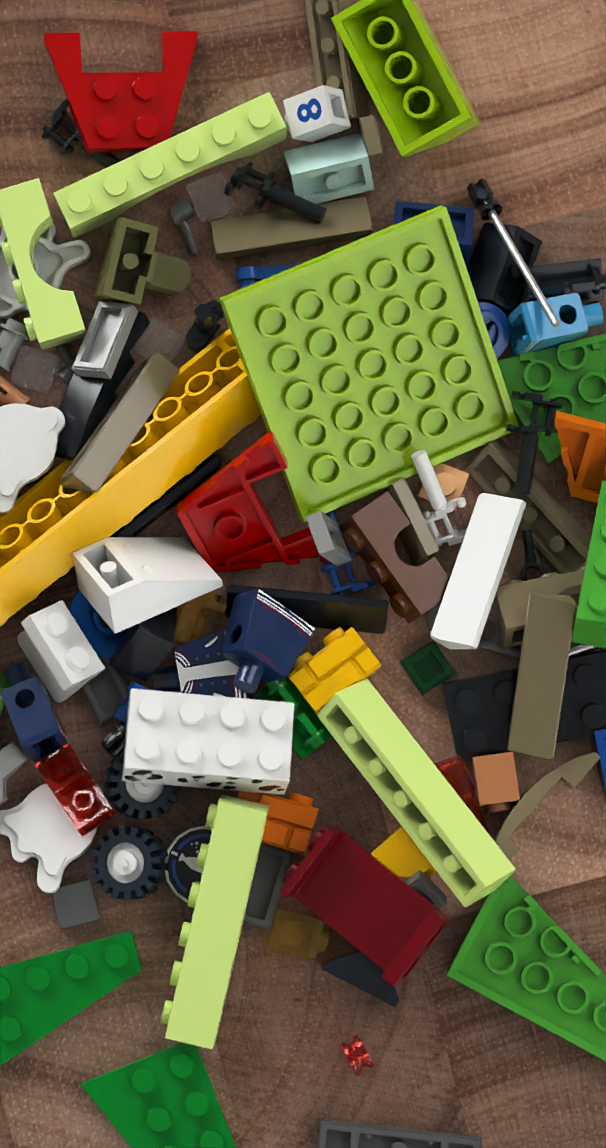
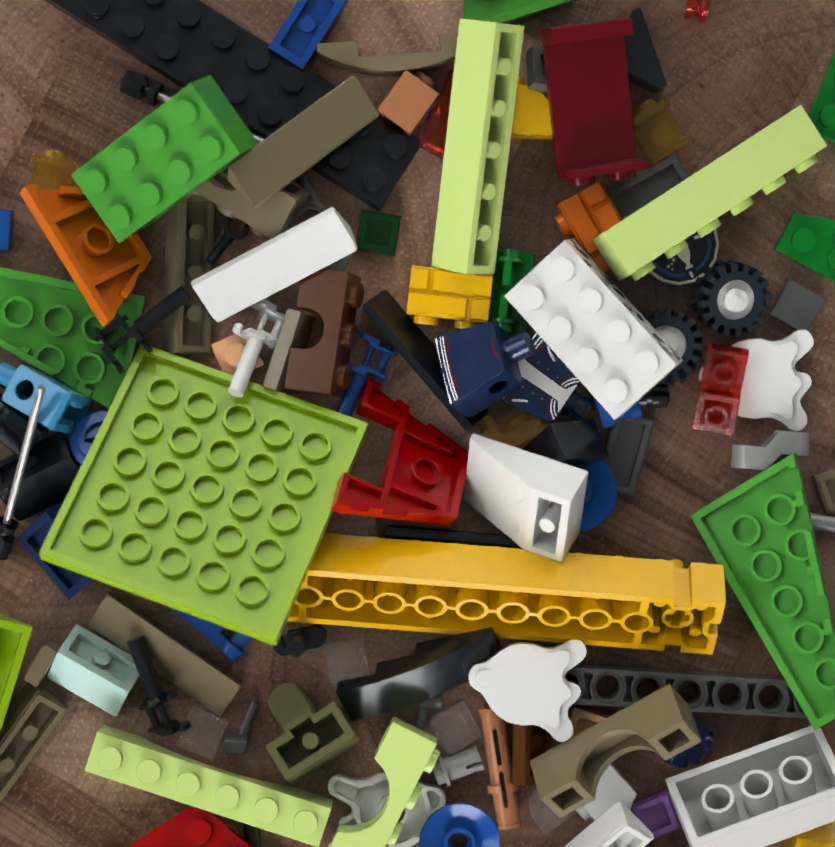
camera: 140 degrees left, 5 degrees up
dark blue torso [1,662,72,762] -> none
white bracket [17,600,105,703] -> none
dark tan slope [59,353,179,492] -> none
light grey tile [71,301,139,379] -> none
white brick [283,85,351,142] -> none
light grey tile [306,511,352,566] -> none

